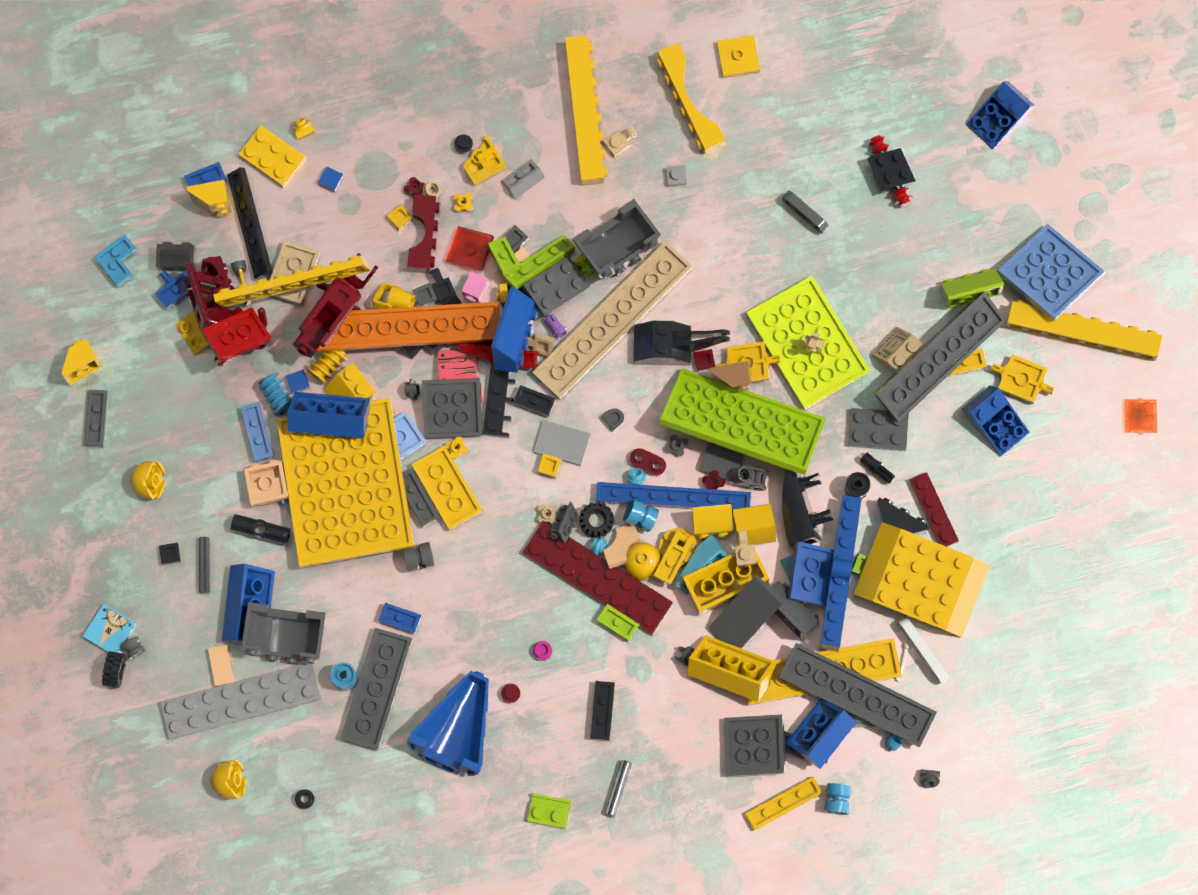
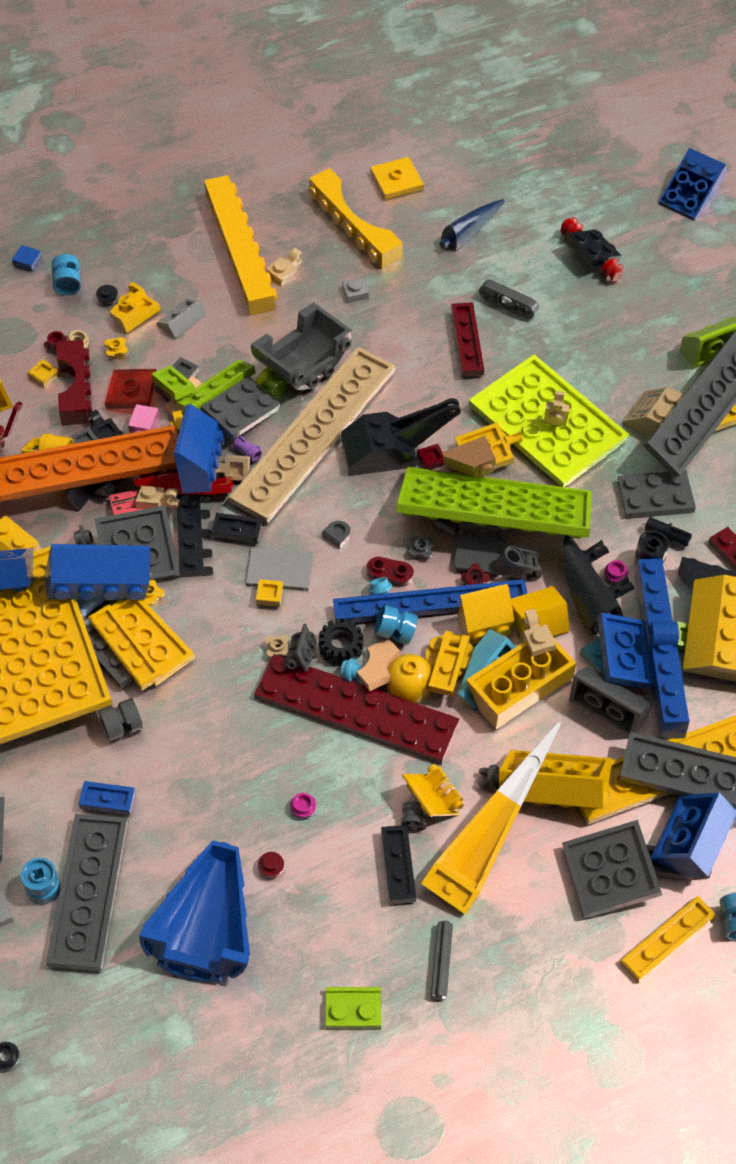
camera: 15 degrees left, 20 degrees down
lime plate [596,604,640,642] -> none
dark grey tile [708,575,784,649] -> none
none -> blue tile [12,245,42,271]
none -> blue slope [44,544,150,600]
none -> dark azure wheel [51,254,81,296]
none -> yellow tile [88,605,163,690]
none -> tan plate [135,486,180,509]
none -> dark grey wheel [401,801,427,832]
none -> yellow hinge [402,764,464,816]
none -> yellow plate [421,722,561,914]
none -> dark blue piece [439,199,505,250]
none -> dark red plate [451,302,484,377]
none -> dark pink plate [604,560,628,583]

